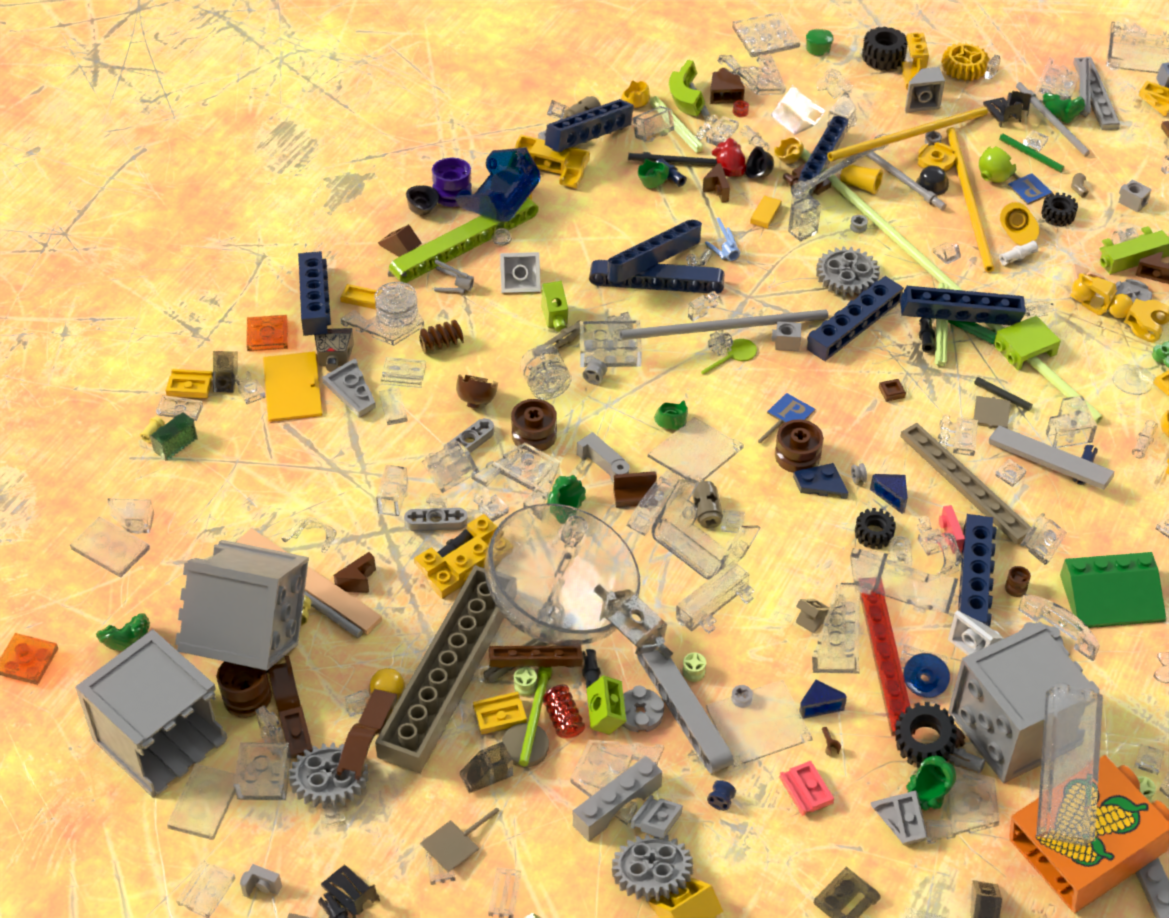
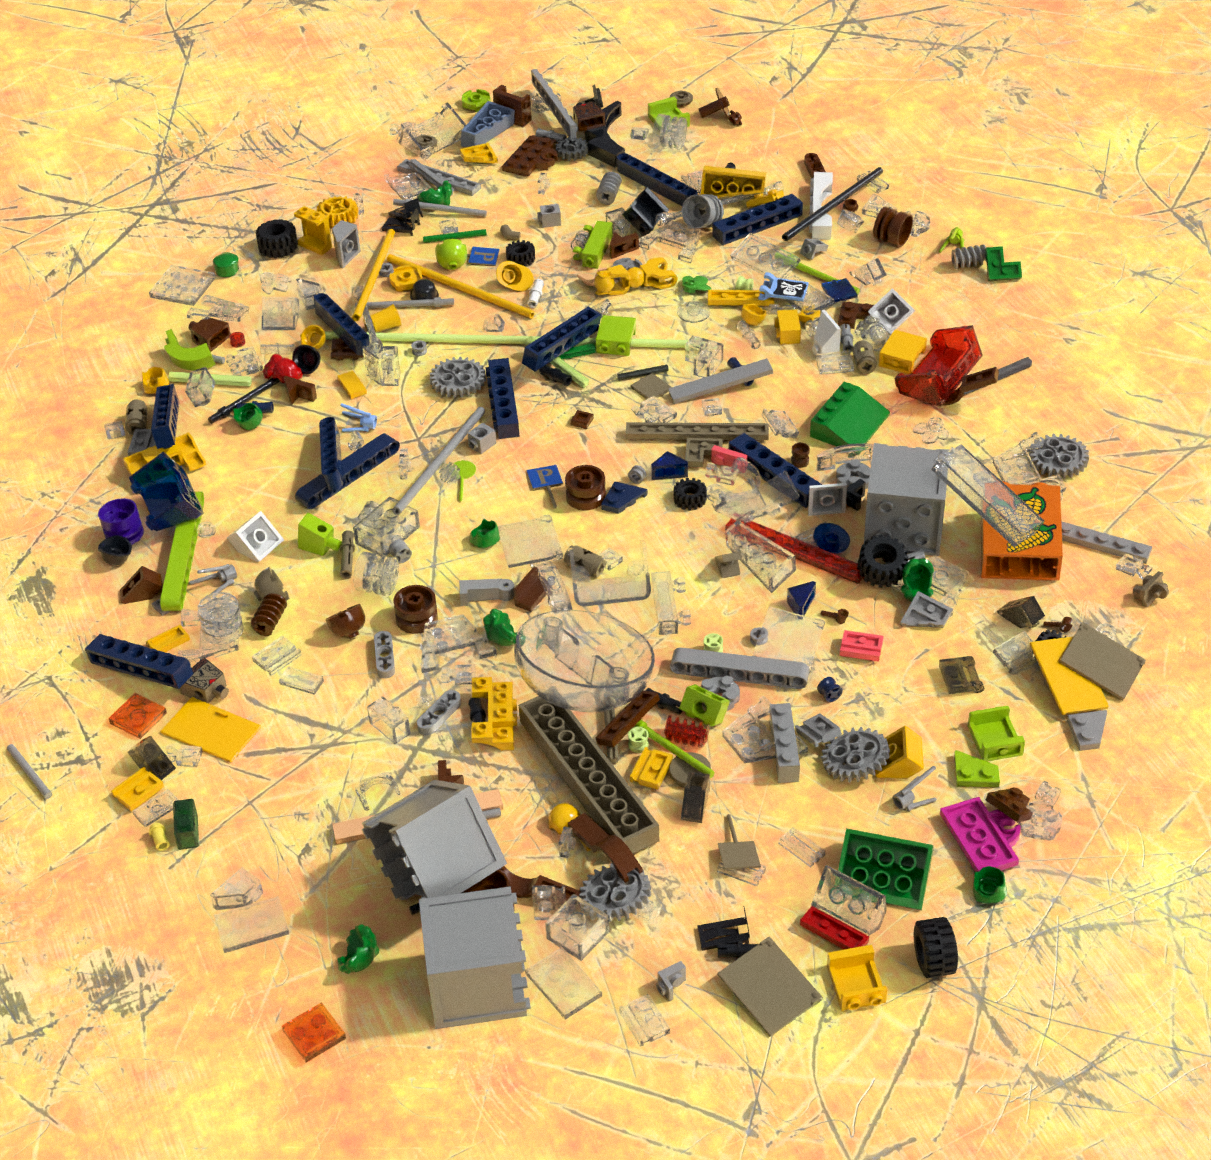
camera: 50 degrees left, 5 degrees down
light grey wing [322,358,376,418] -> none
clear slope [421,441,479,493] -> none
clear smoke plate [593,584,674,660] -> none
none -> light grey bar [7,744,52,799]
none -> dark tan cylinder [254,567,290,602]
none -> dark tan gear [413,135,437,151]
none -> dark tan plate [685,438,723,467]

